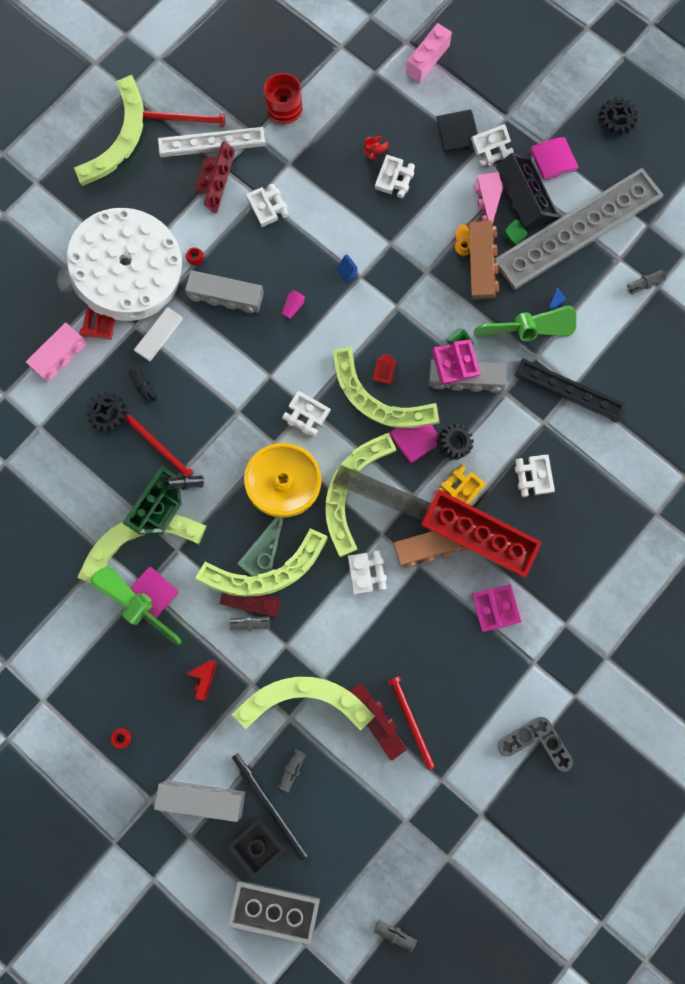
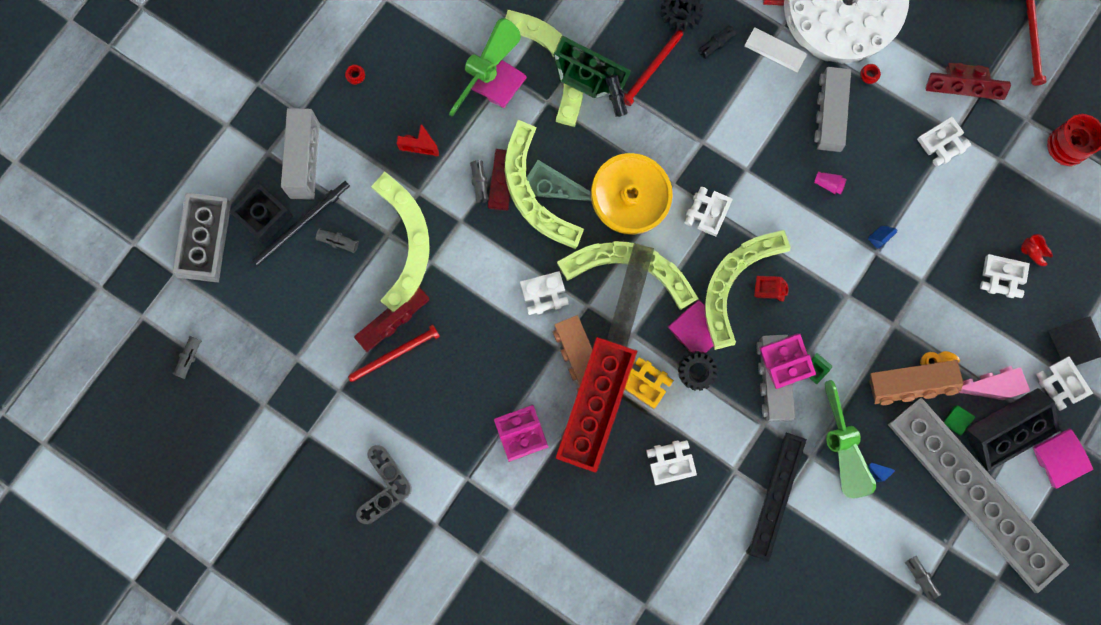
camera: 85 degrees right, 0 degrees up
white tile [158,127,266,157] -> none

